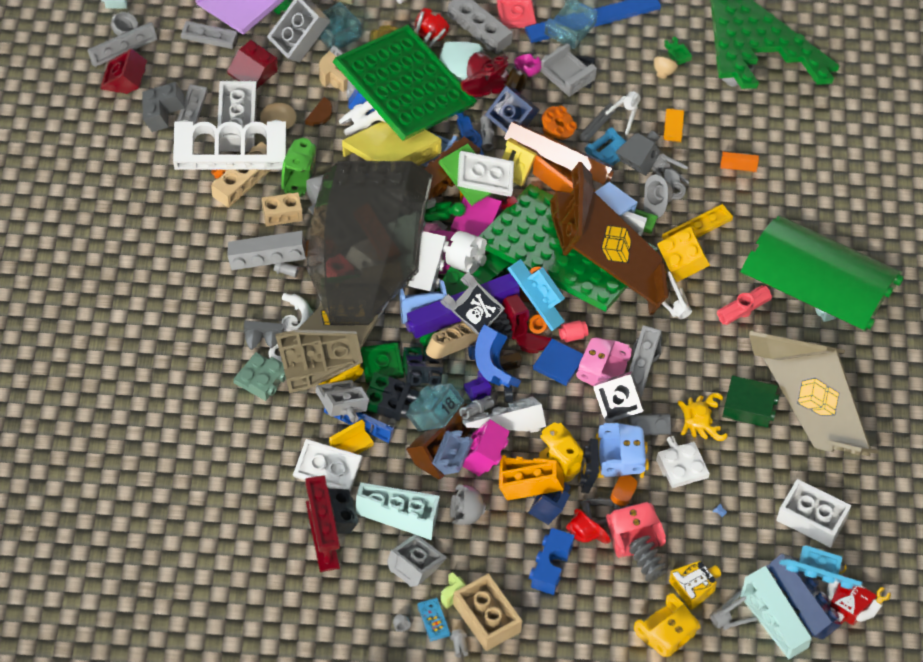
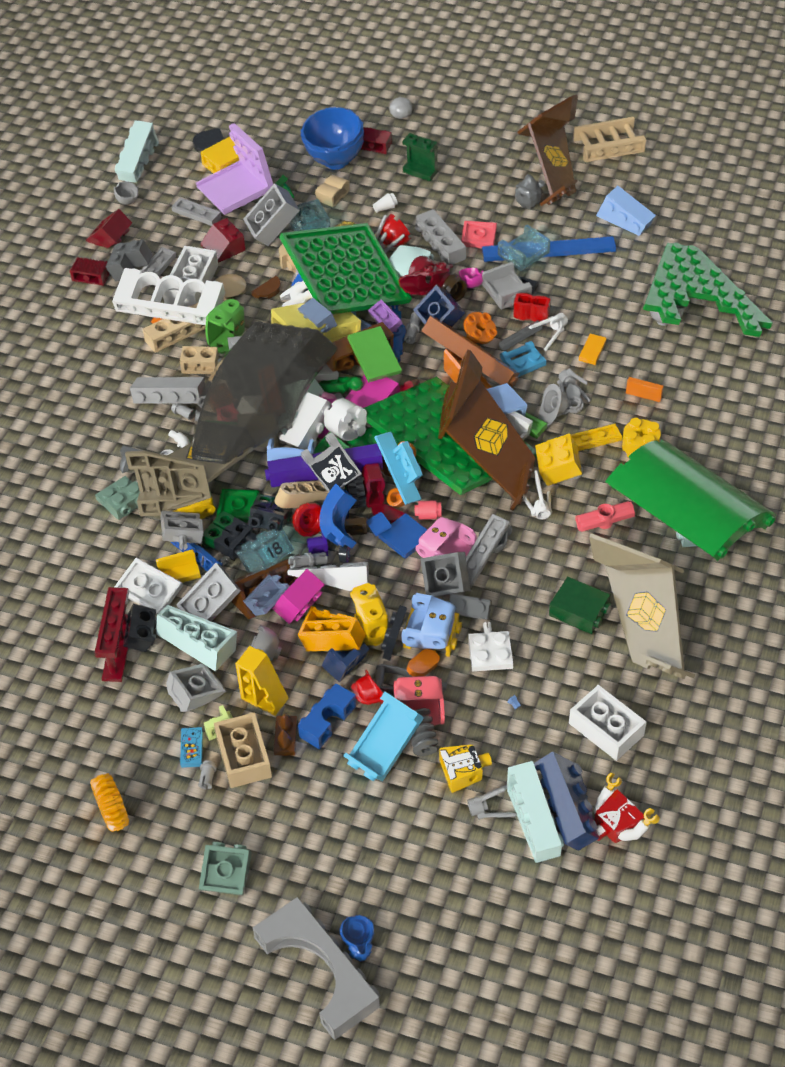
camera: 20 degrees right, 5 degrees down
light grey tile [87,22,158,67] -> none
light grey hinge [393,614,411,632] -> none
white tile [457,151,514,197] -> none
light yellow plate [502,138,537,187] -> none
dark grey torso [615,131,660,176] -> none
yellow piece [634,593,700,657] -> none
tan brick [654,56,678,79] -> none
green plate [664,36,692,65] -> none
yellow animal [678,393,728,441] -> none
medium azure bracket [779,546,862,589] -> none
none -> dark red brick [70,257,110,286]
none -> light grey plate [176,563,241,622]
none -> yellow wedge [235,646,289,716]
none -> reddish brown tile [274,713,298,756]
none -> red hair [292,503,322,537]
none -> sand blue hinge [298,298,337,333]
none -> medium azure panel [344,692,424,782]
none -> blue slope [366,512,392,536]
none -> medium lavender tile [368,300,403,332]
none -> red brick [513,293,550,322]
none -> yellow brick [622,418,661,457]

